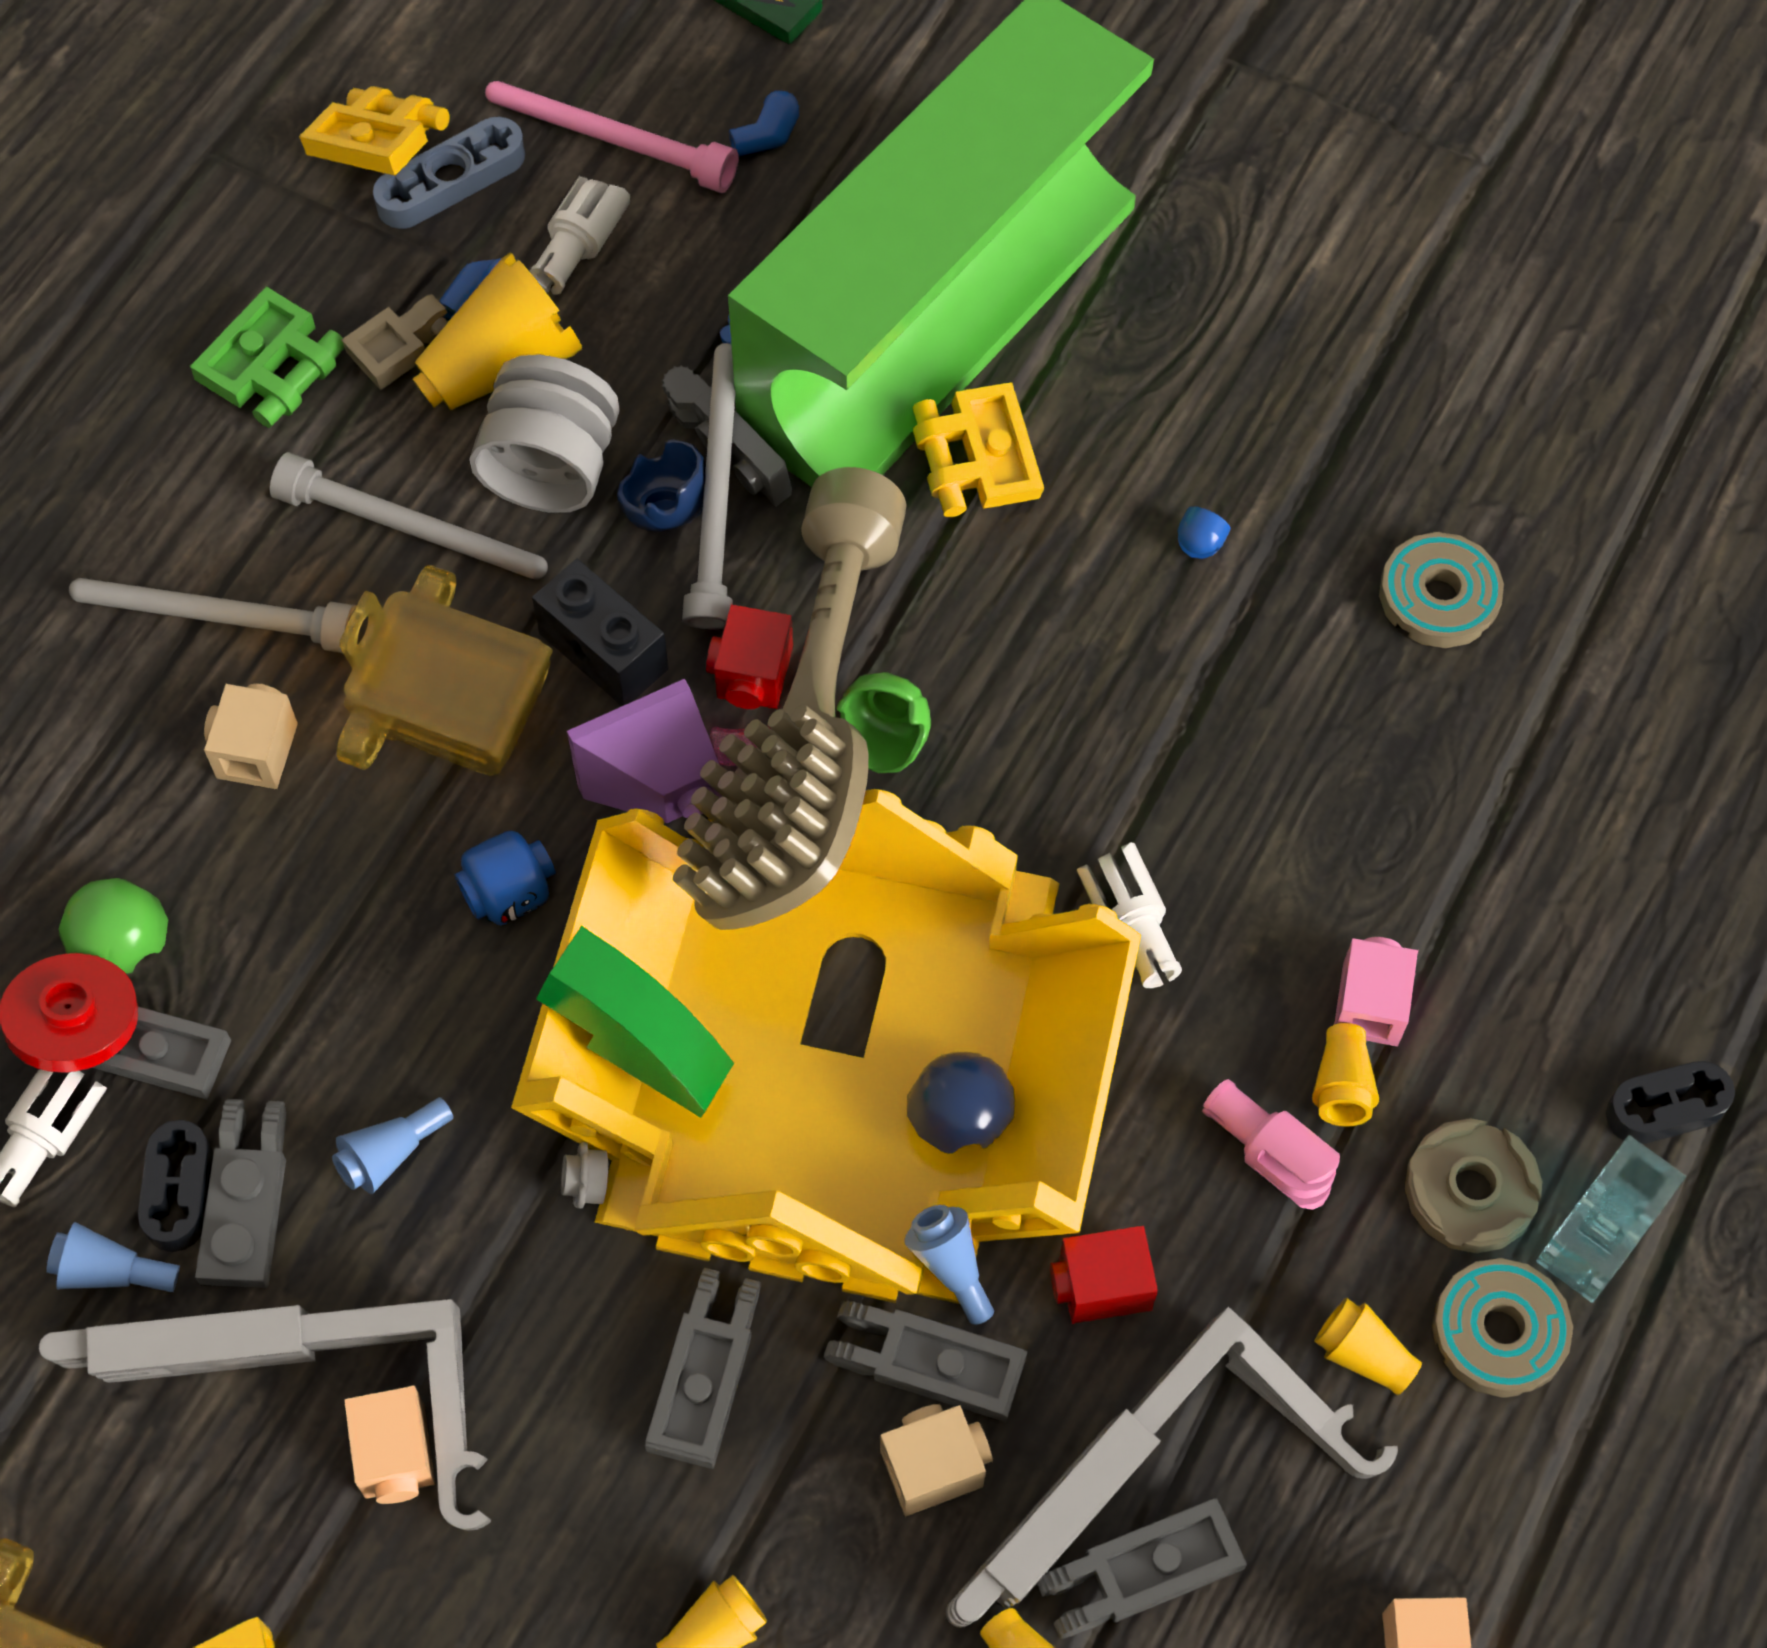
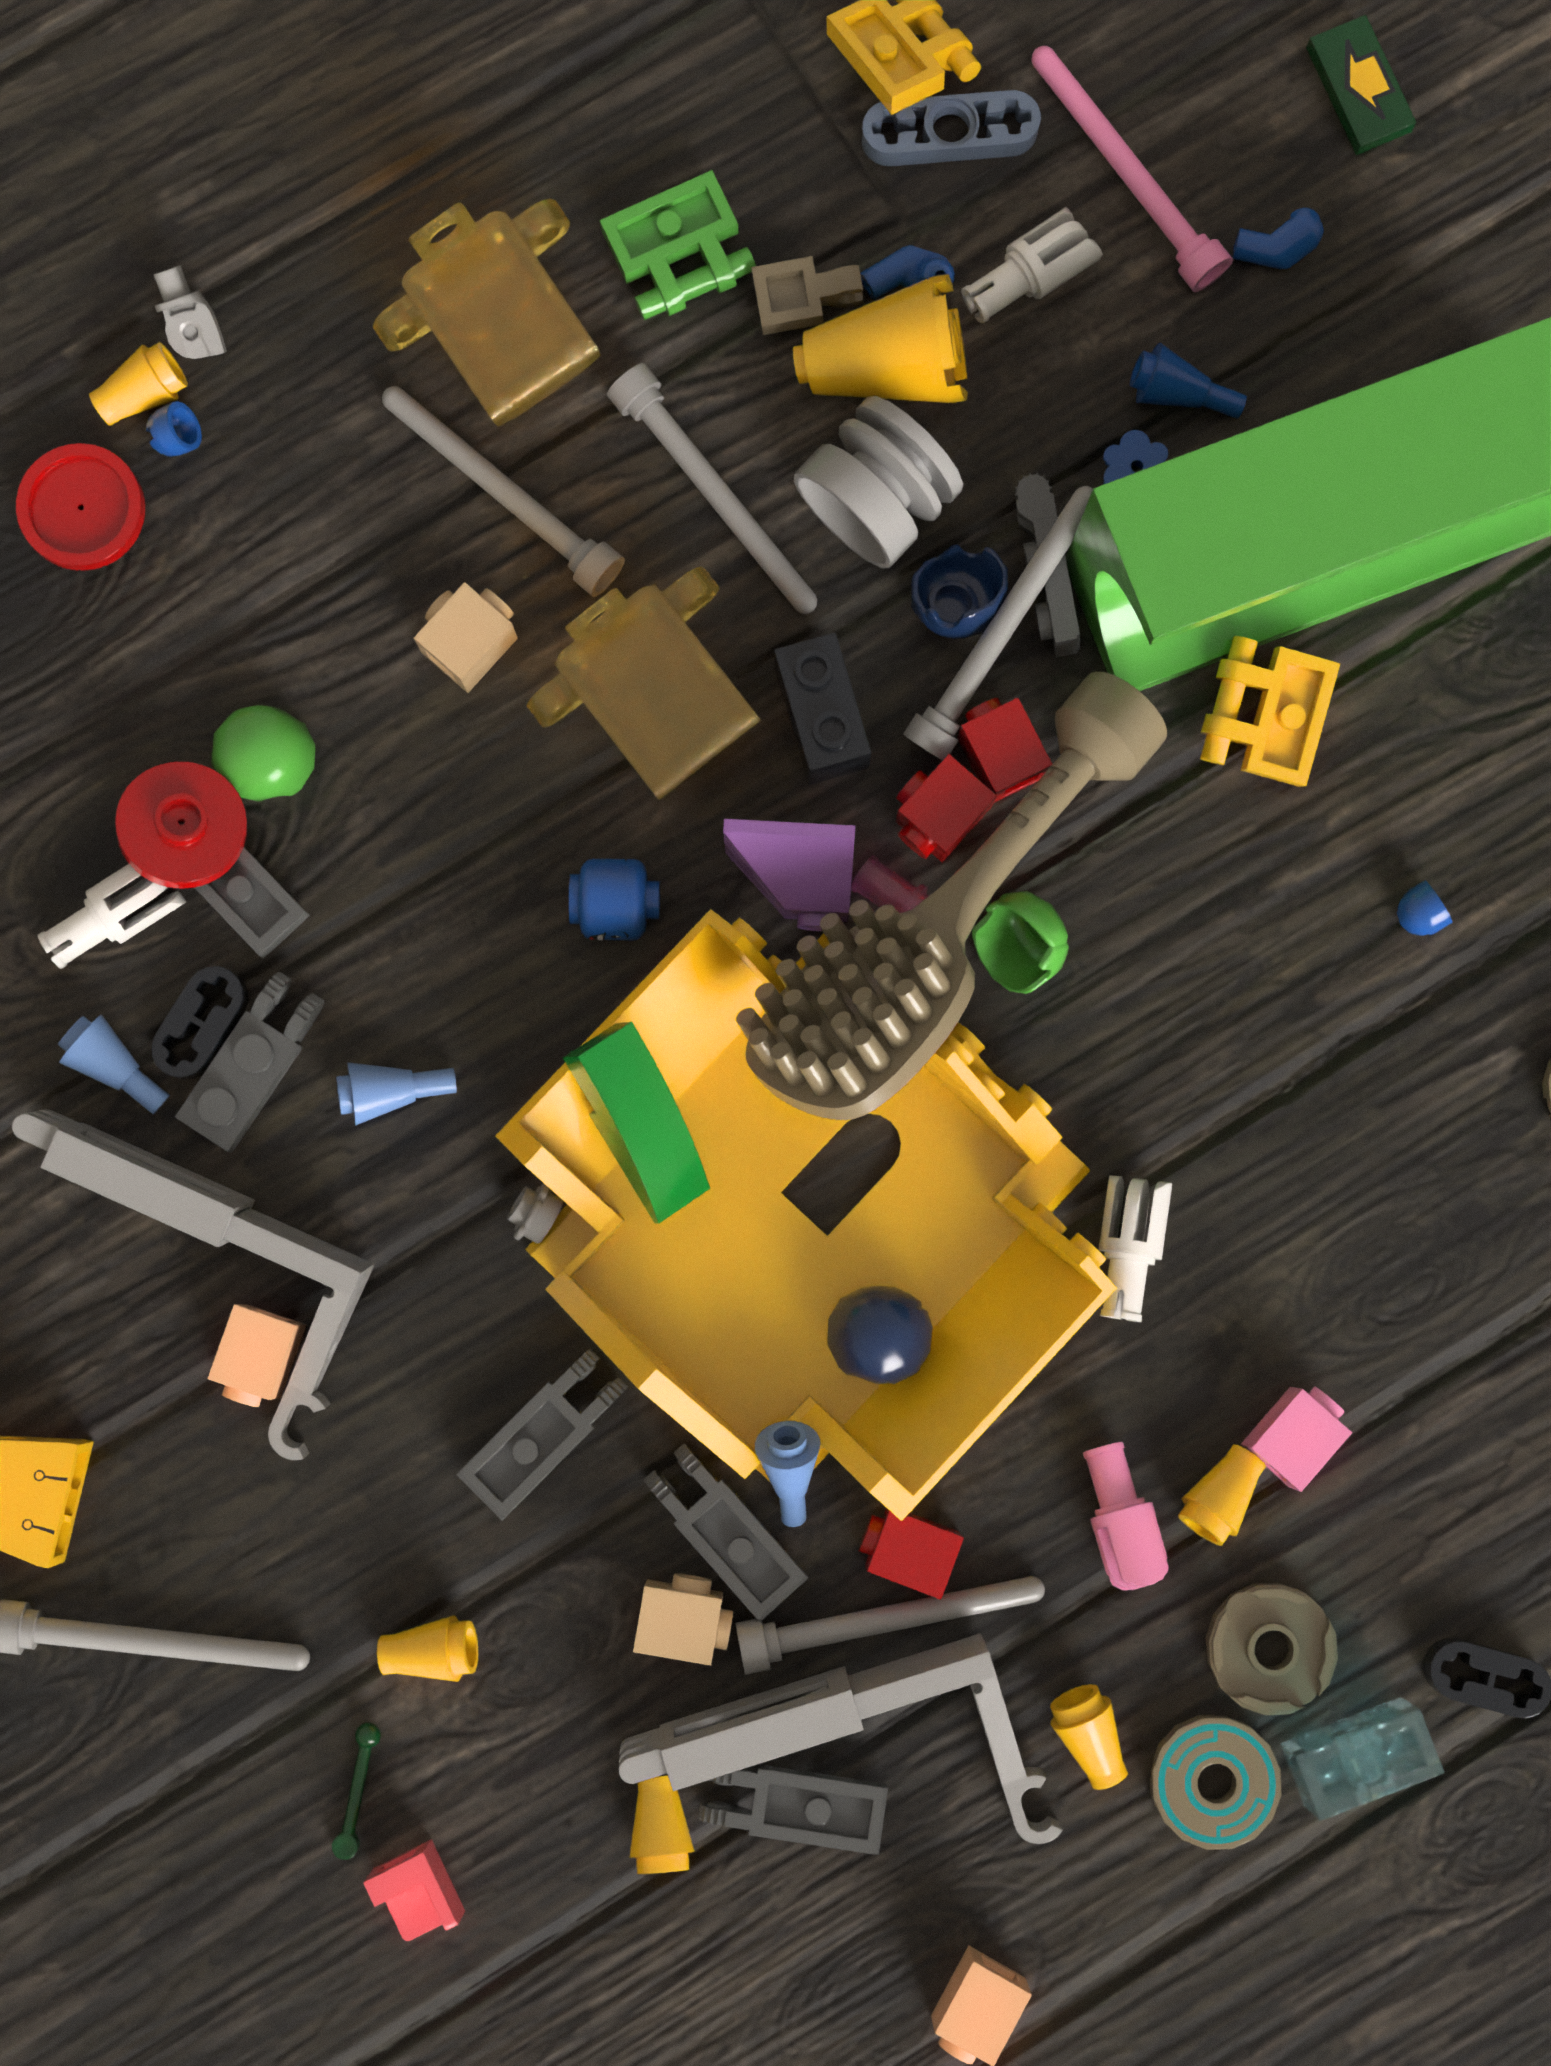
camera: 30 degrees right, 20 degrees up
none -> clear yellow piece [373,199,601,427]
none -> light grey piece [735,1576,1045,1675]
none -> red brick [957,698,1052,803]
none -> blue cone [1130,343,1247,419]

